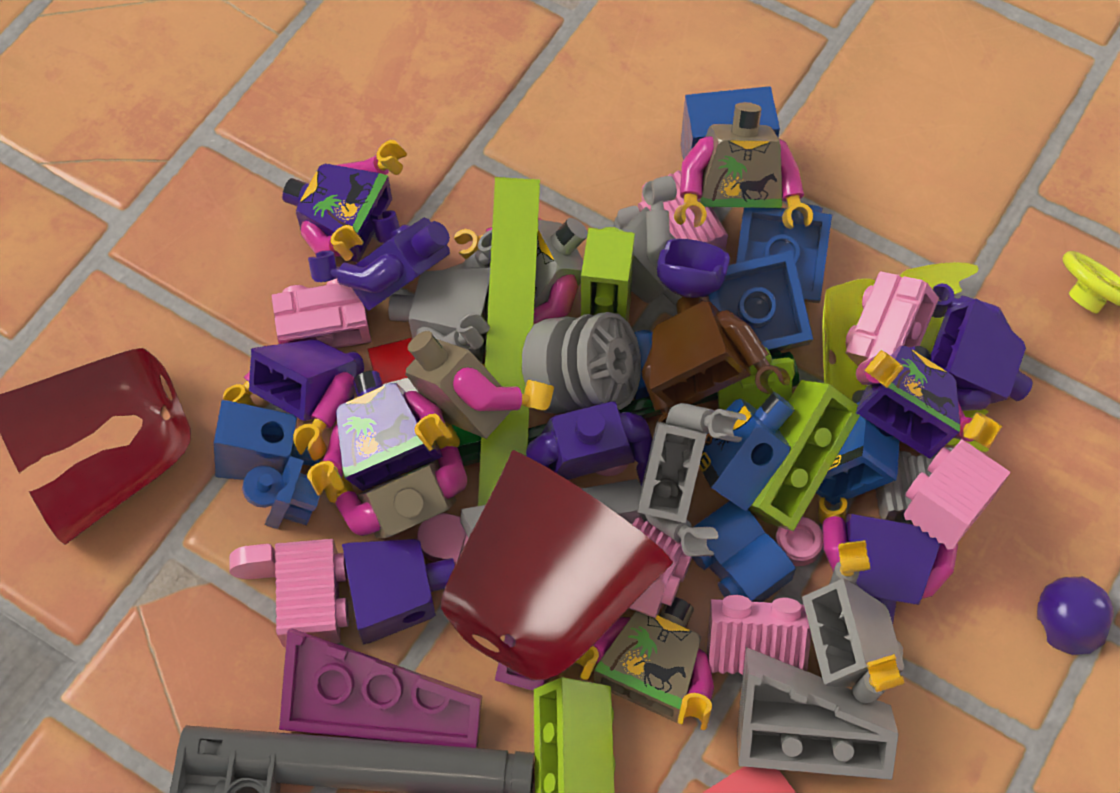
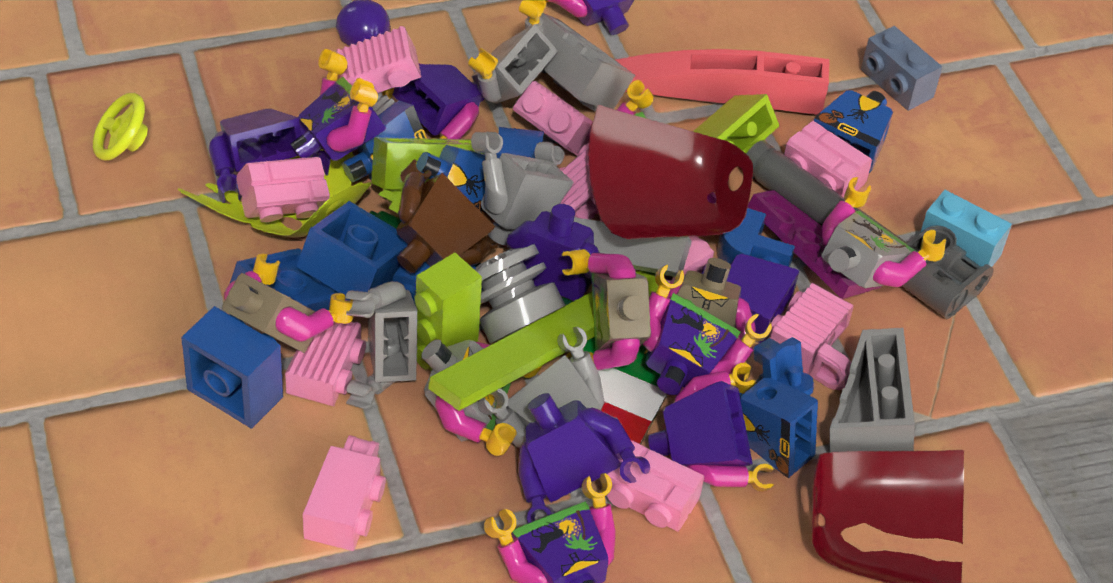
camera: 145 degrees left, 15 degrees down
dark purple hair [657,239,730,298] -> none
none -> bright pink brick [303,435,386,551]
none -> blue brick [717,208,795,267]
none -> torso [821,177,947,288]
none -> light grey wedge [830,328,915,452]

